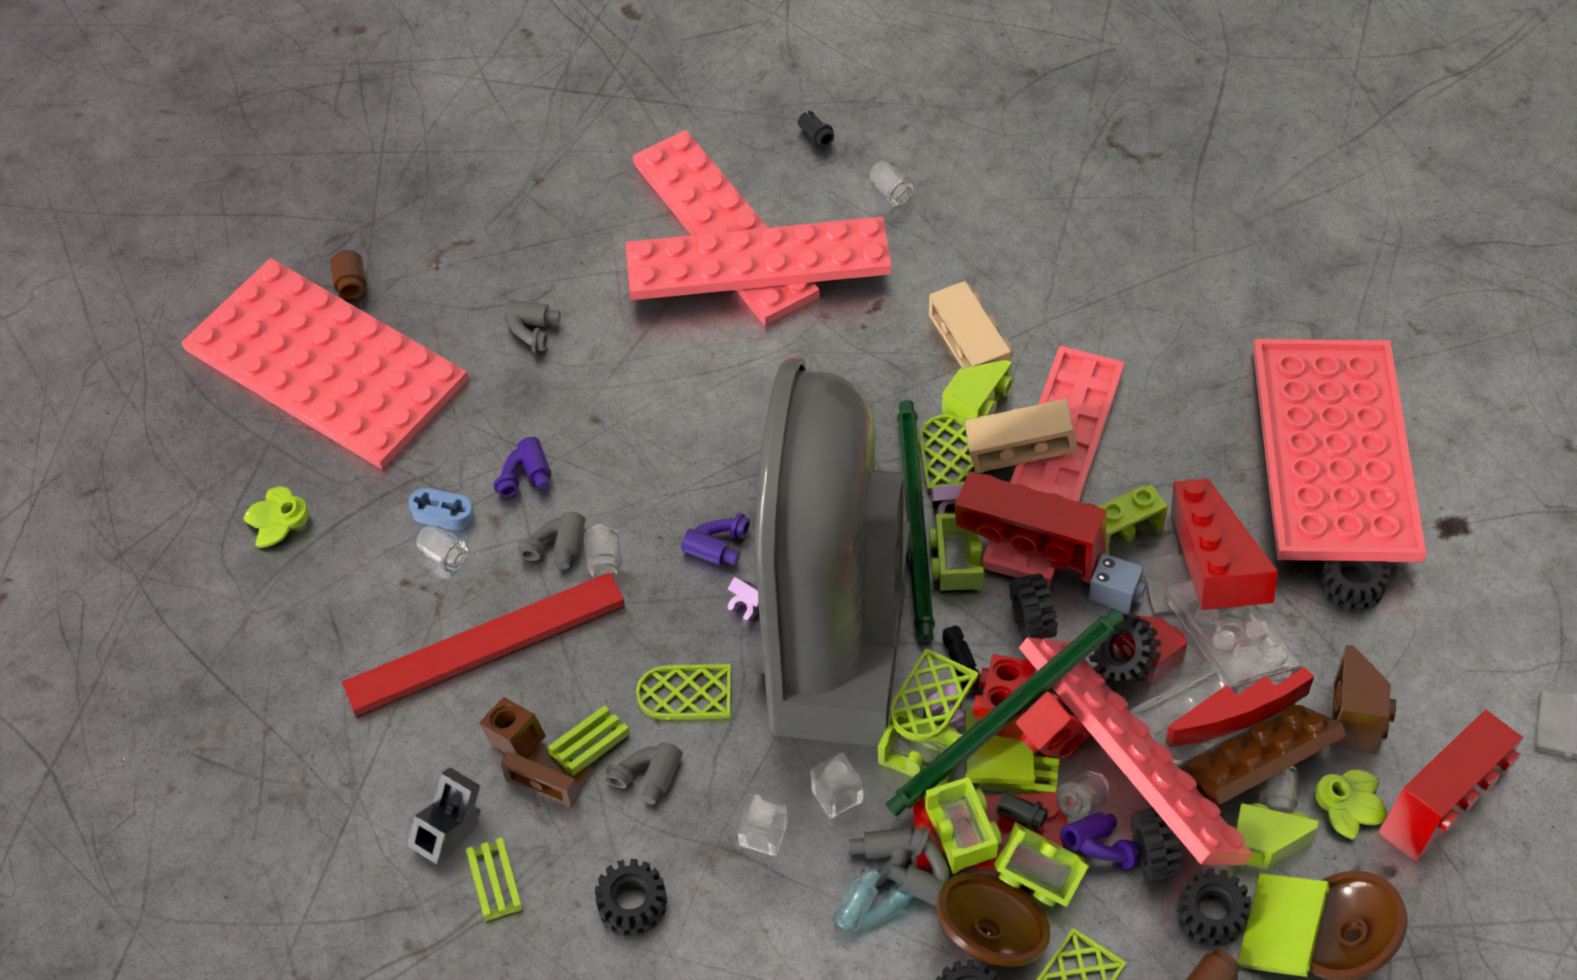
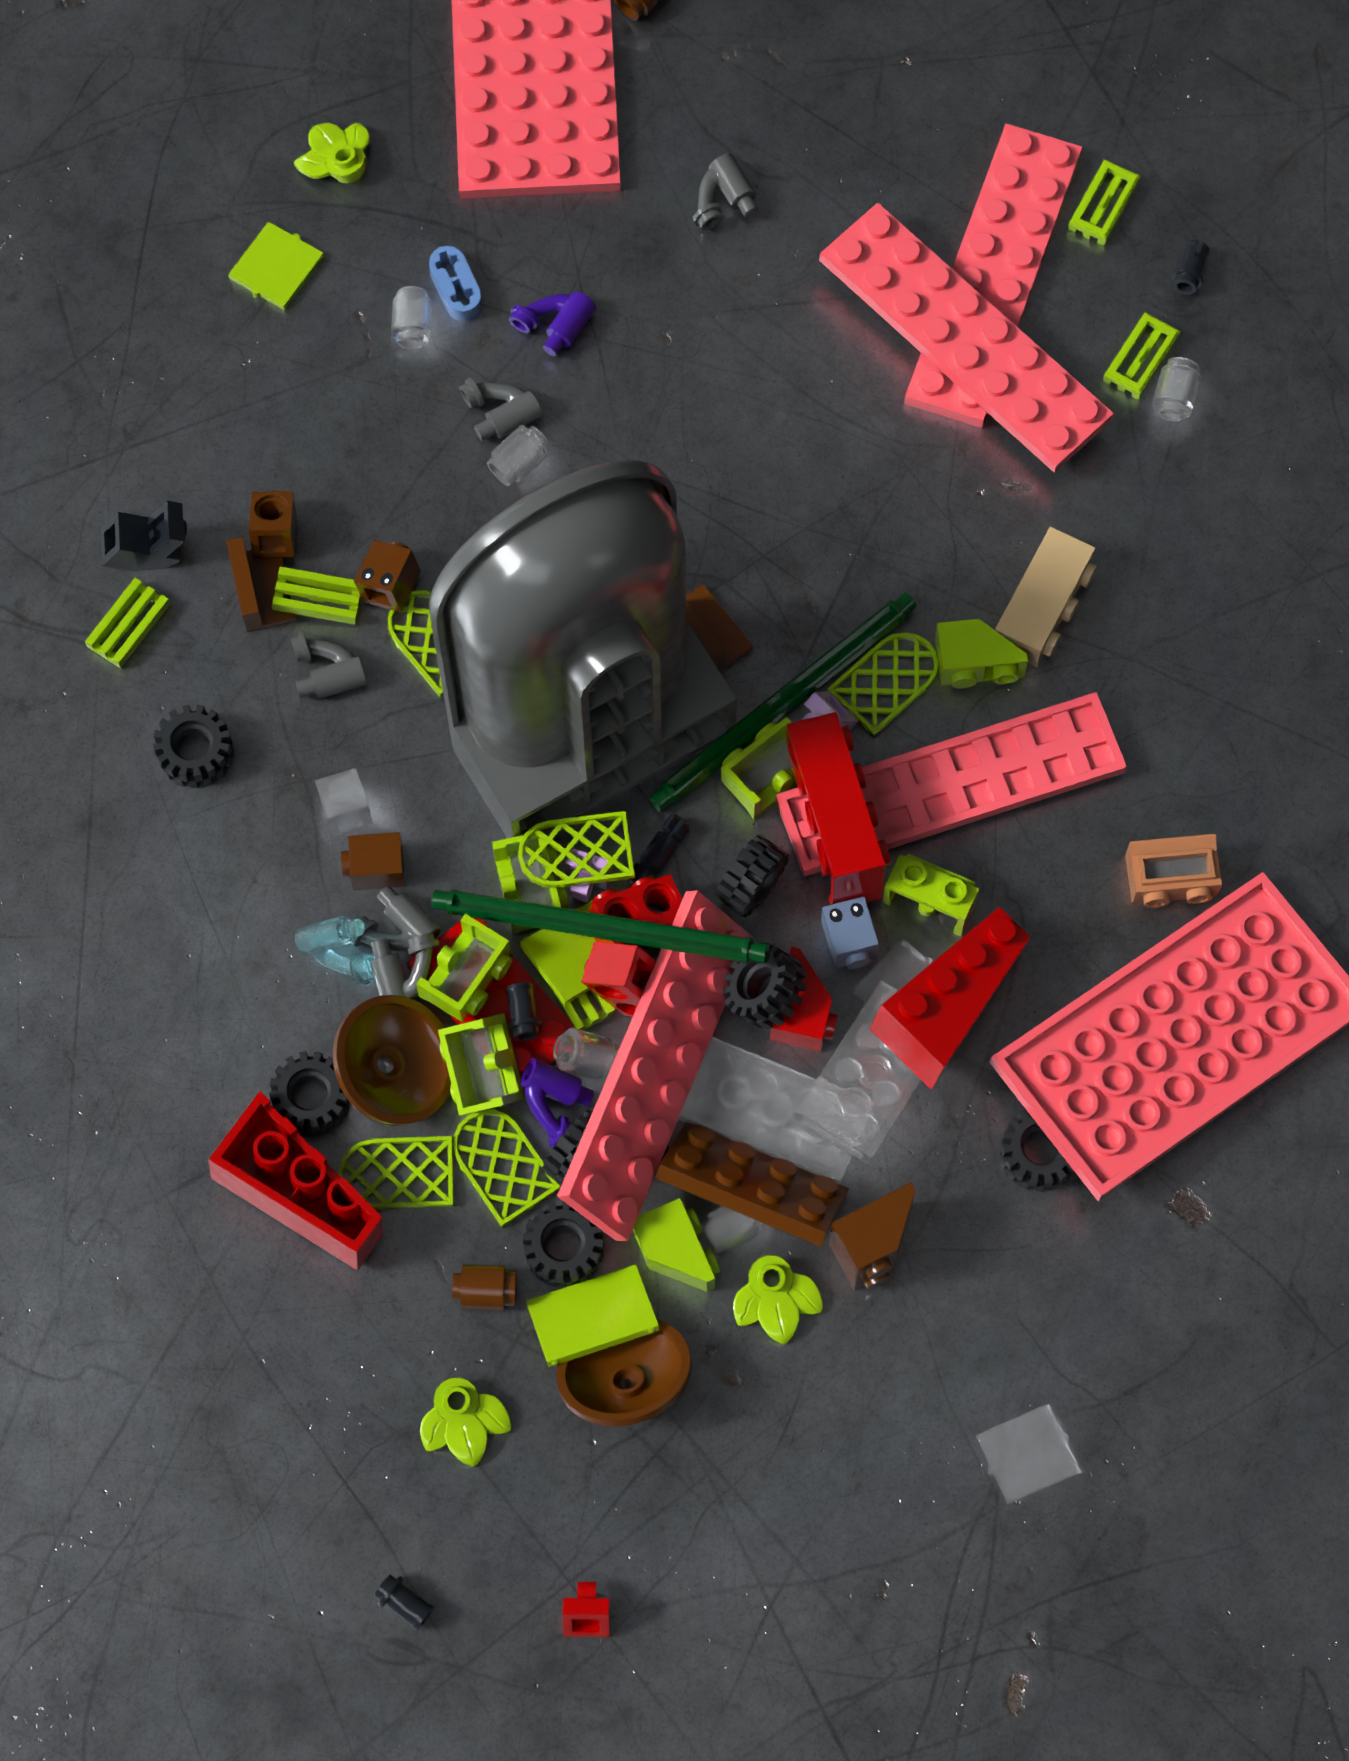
camera: 50 degrees right, 15 degrees up
red tile [342,572,625,716] -> none
clear brick [810,752,863,819] -> none
tan brick [965,399,1078,473] -> none
red slope [1165,666,1314,748] -> none
red wedge [1378,709,1524,862] -> none
none -> lime piece [228,221,324,310]
none -> reddish brown brick [341,832,405,891]
none -> reddish brown brick [354,539,421,613]
none -> lime window [453,1109,561,1228]
none -> lime tile [1068,160,1140,246]
none -> lime tile [1103,312,1180,400]
none -> nougat window [1125,834,1222,908]

